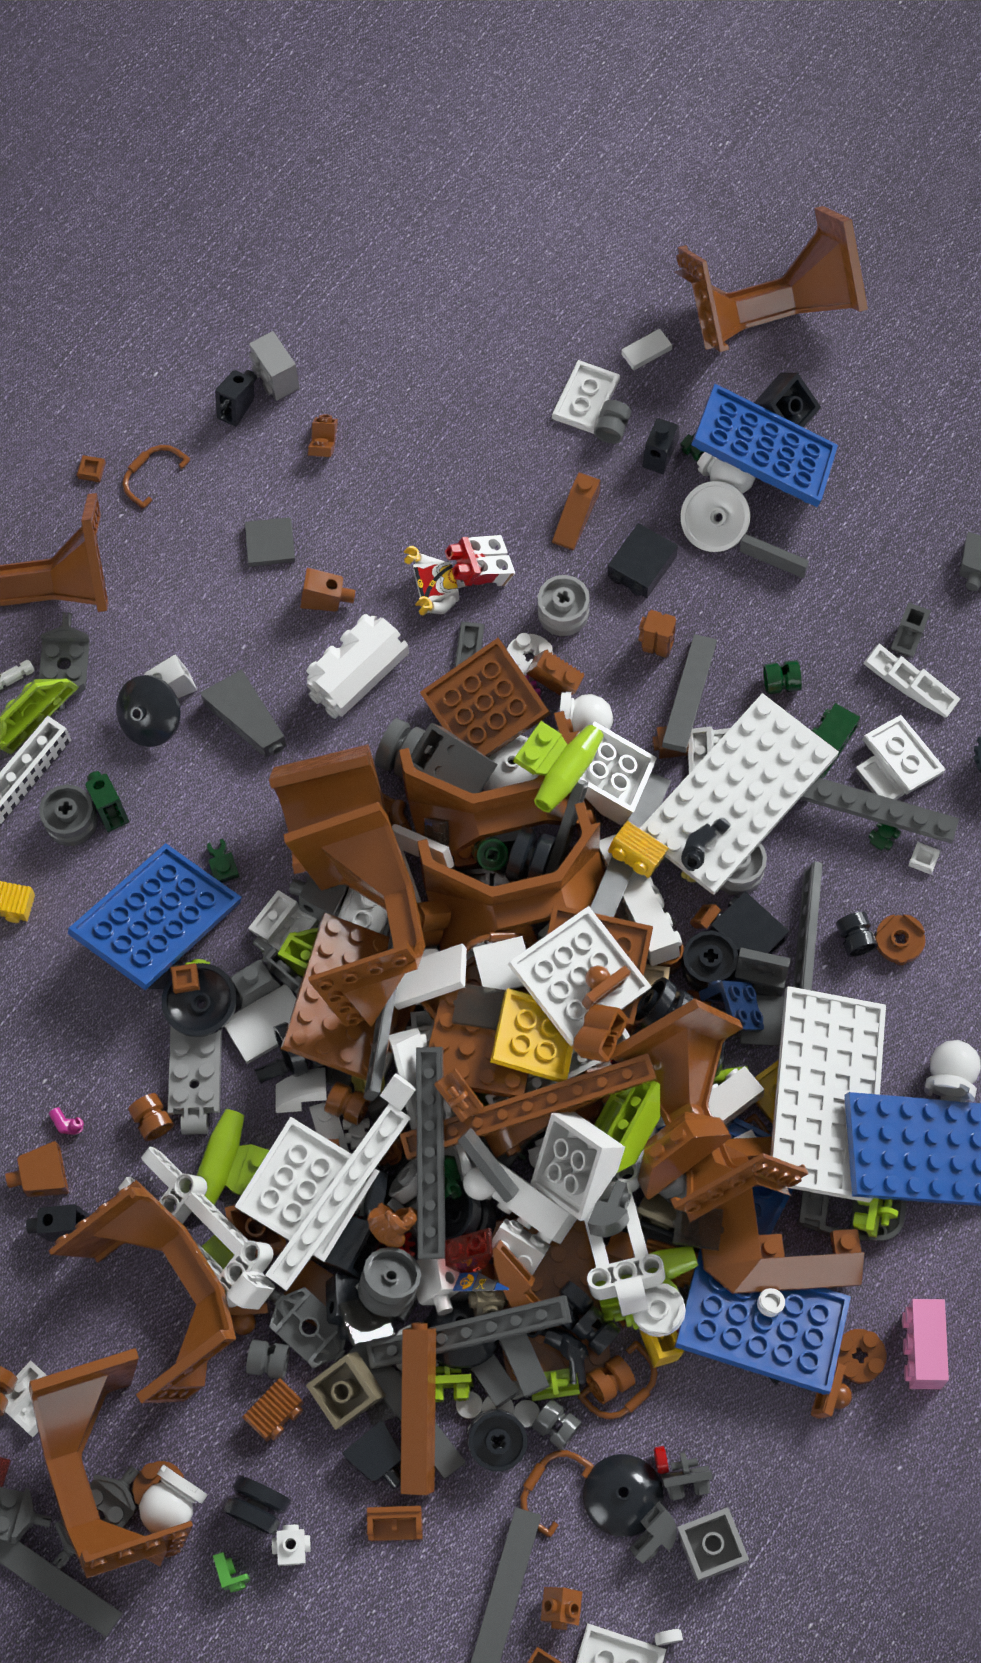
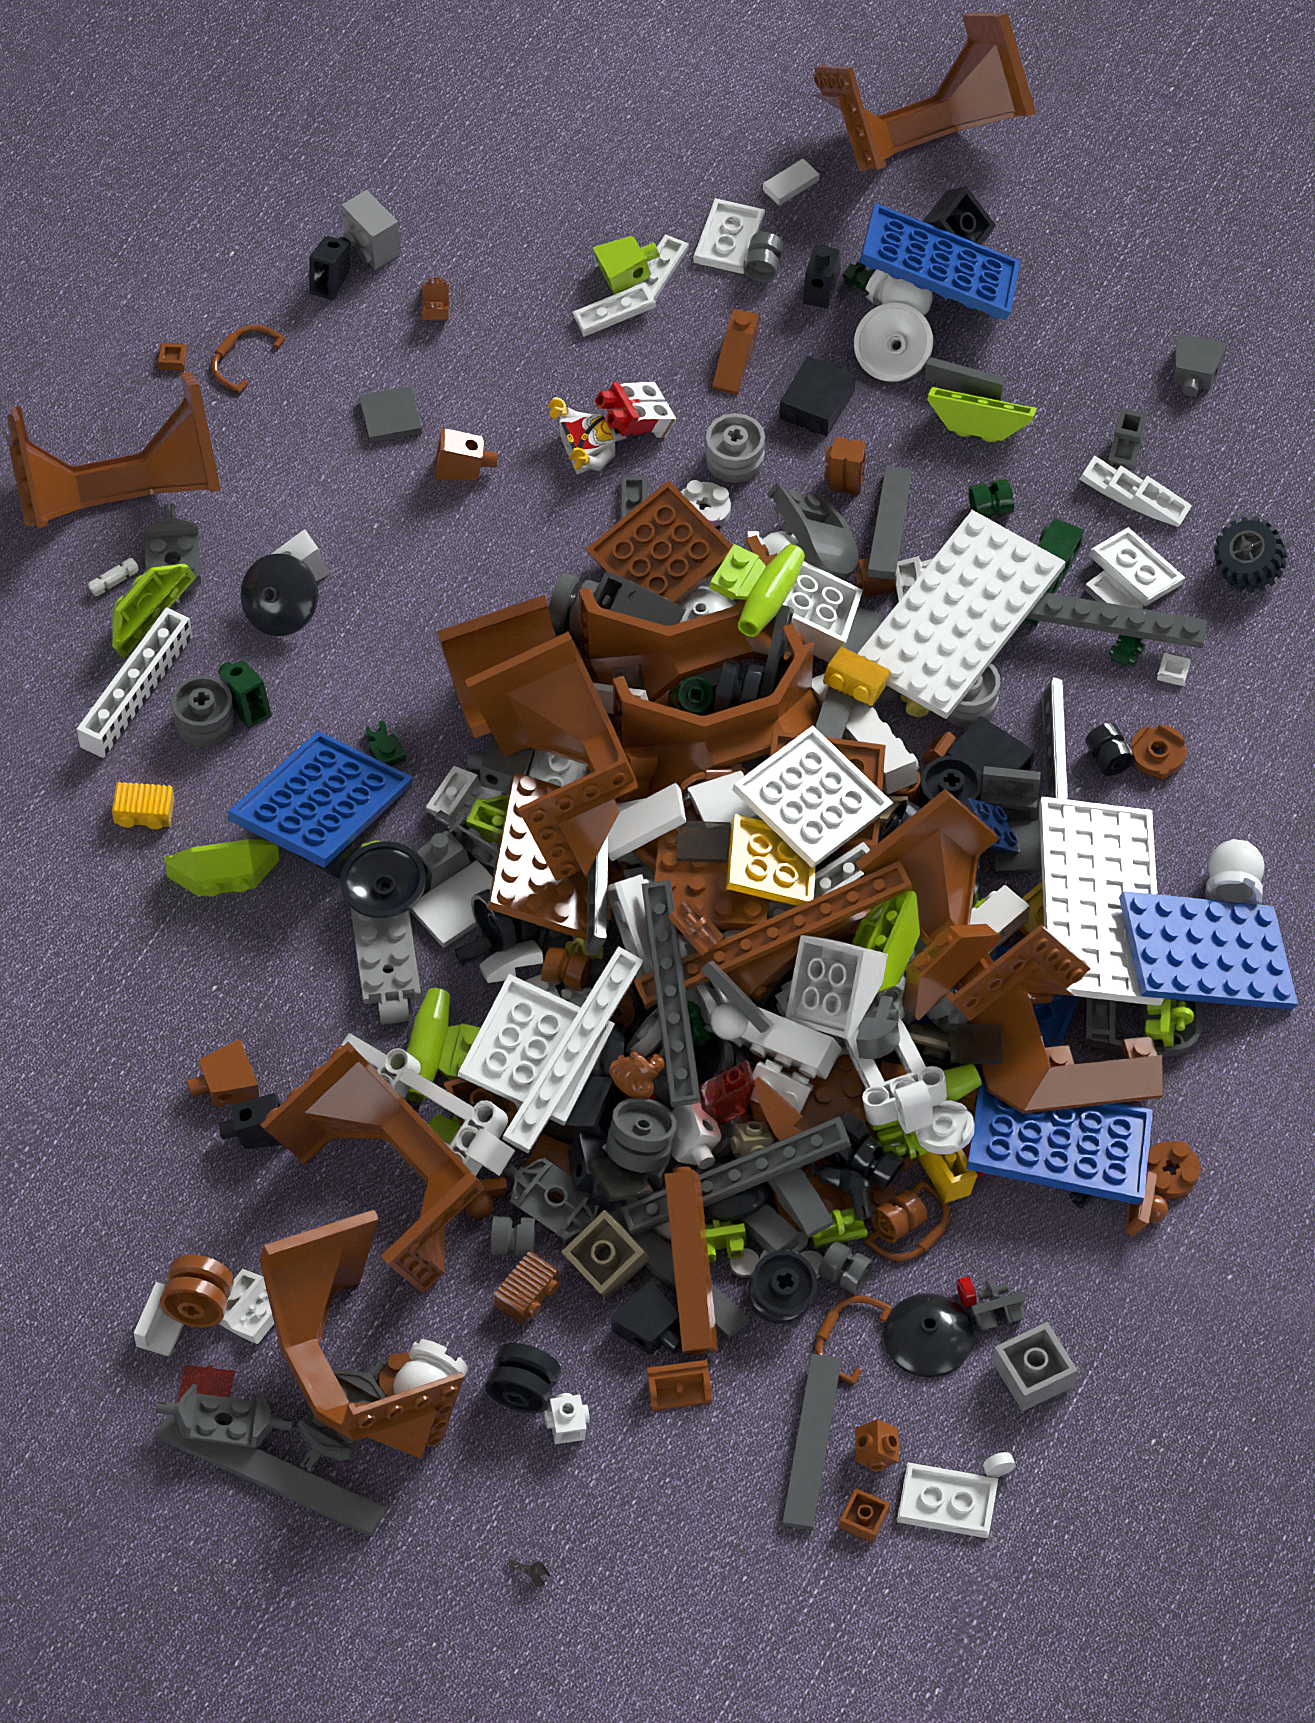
camera: 10 degrees left, 10 degrees down
dark pink arm [49,1107,84,1135] -> none
dark orange wheel [128,1093,174,1141] -> none
dark orange tile [171,963,200,994] -> none
dark grey slope [200,669,286,757] -> none
bright green bracket [213,1552,251,1593] -> none
white brick [306,614,409,719] -> none
white tile [380,1073,416,1111] -> none
sticker [453,1273,509,1291] -> none
dark orange brick [526,649,584,696] -> none
dark orange brick [573,1004,627,1062] -> none
dark orange tile [581,965,631,1009] -> none
dark grey brick [629,1502,677,1564] -> none
black arm [681,818,731,871] -> none
white tile [757,1288,785,1317] -> none
bright pink brick [902,1299,949,1389] -> none
none -> lime wedge [164,839,280,897]
none -> white tile [573,282,656,337]
none -> lime torso [593,236,660,295]
none -> white tile [635,234,689,301]
none -> dark grey slope [767,482,859,578]
none -> lime wedge [927,387,1037,442]

